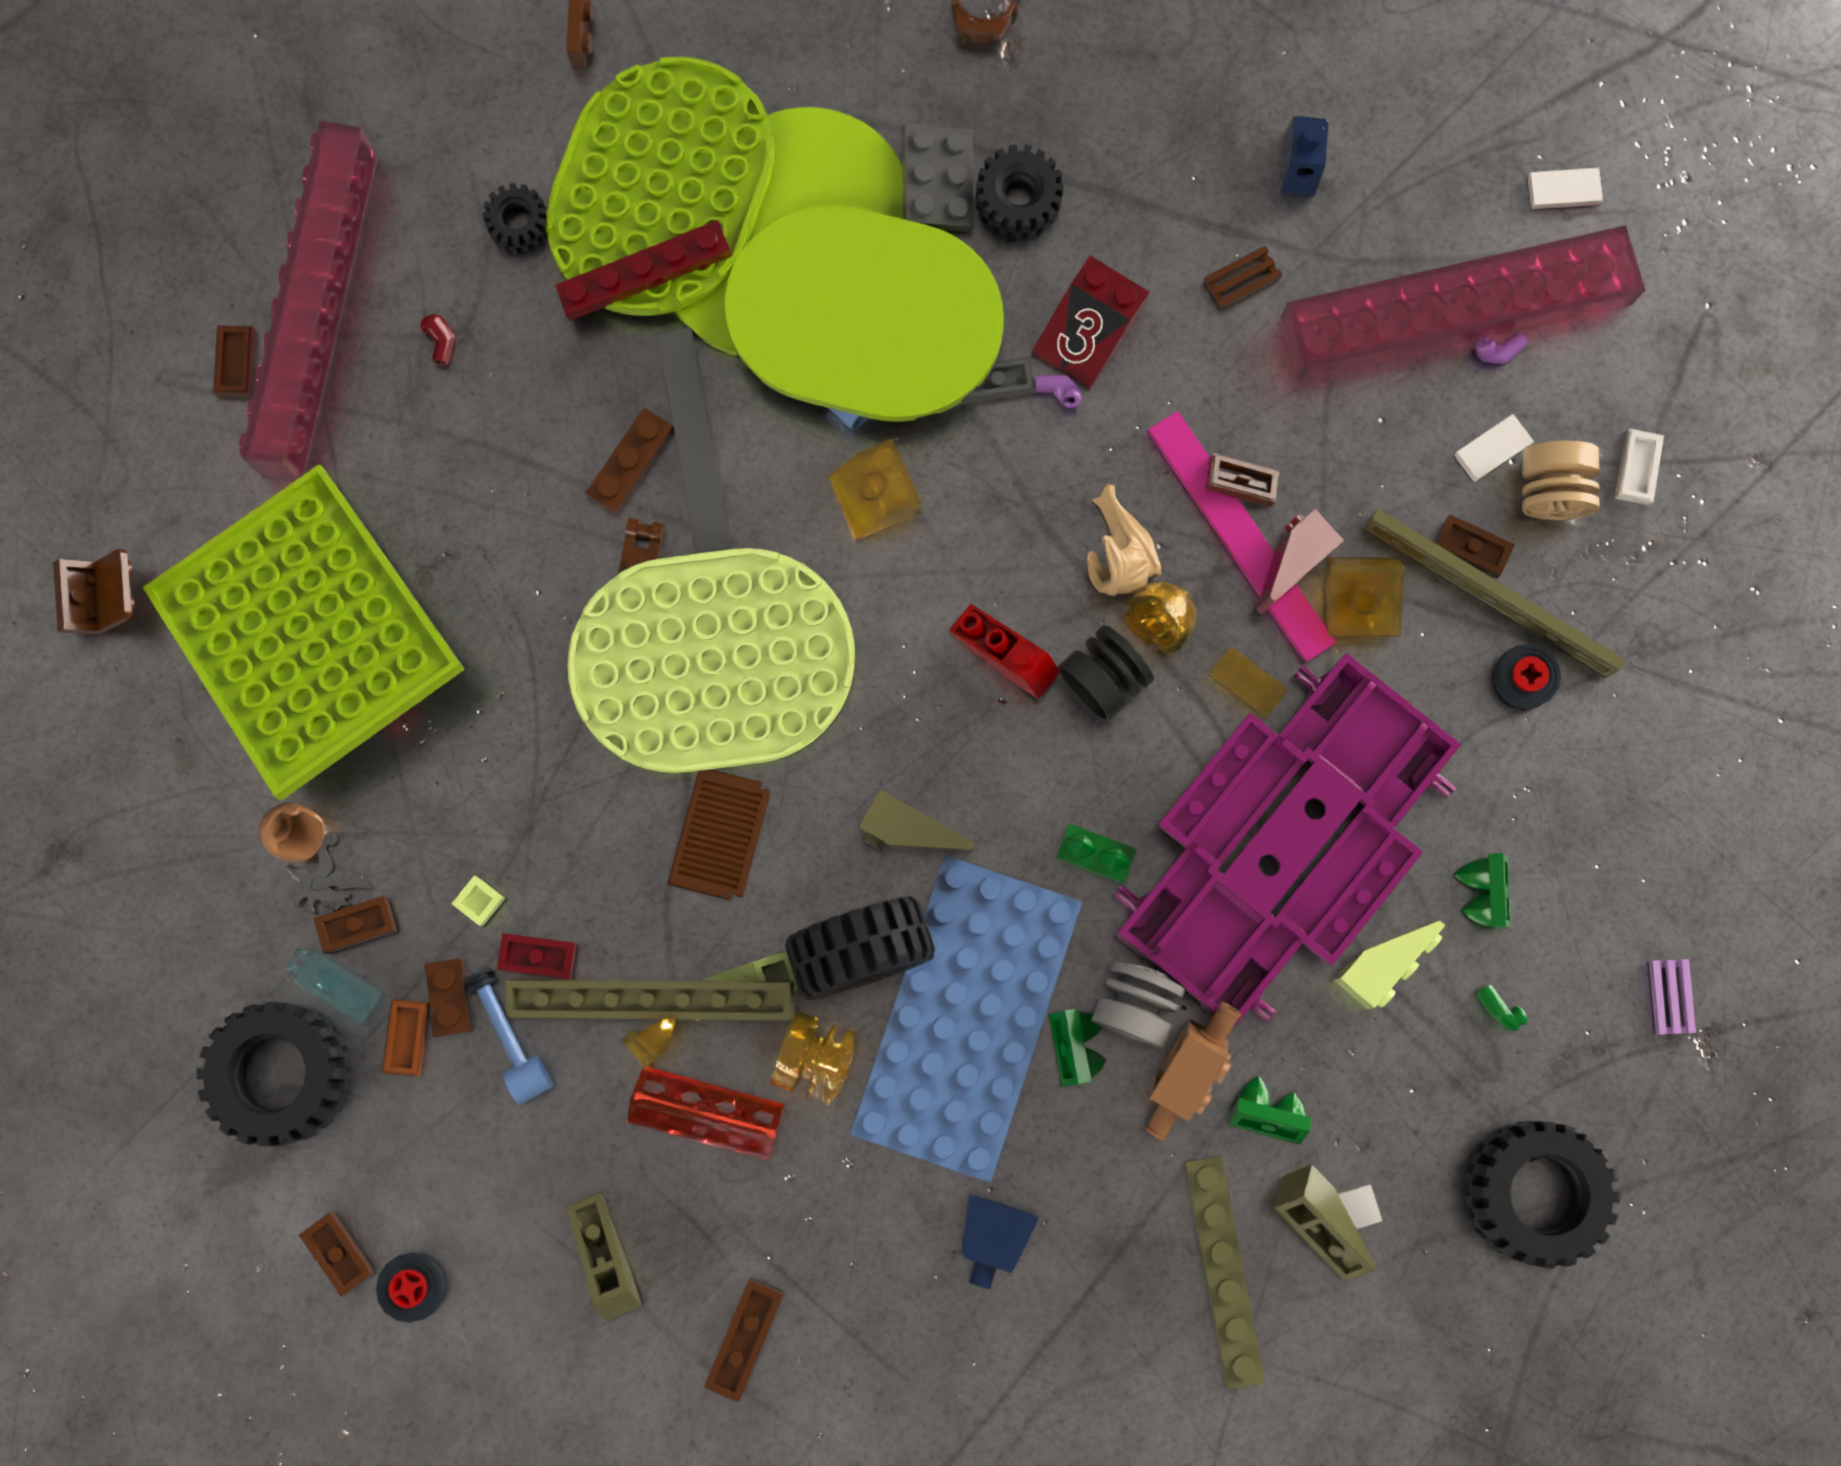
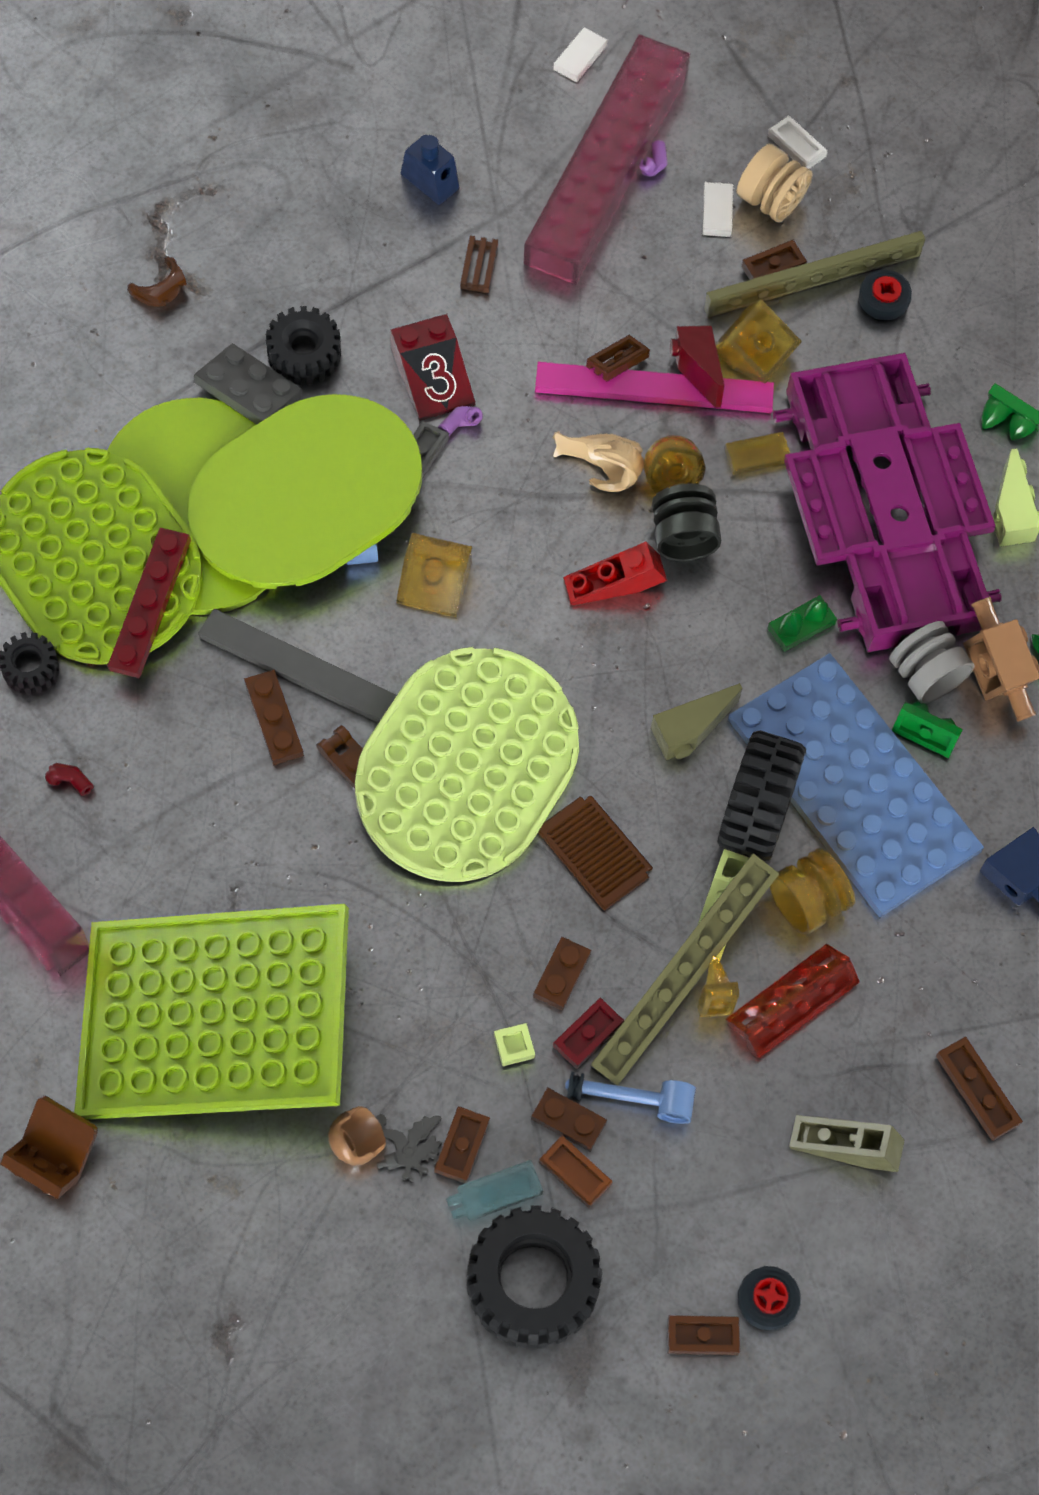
camera: 55 degrees left, 15 degrees down
none -> reddish brown plate [533,937,591,1011]

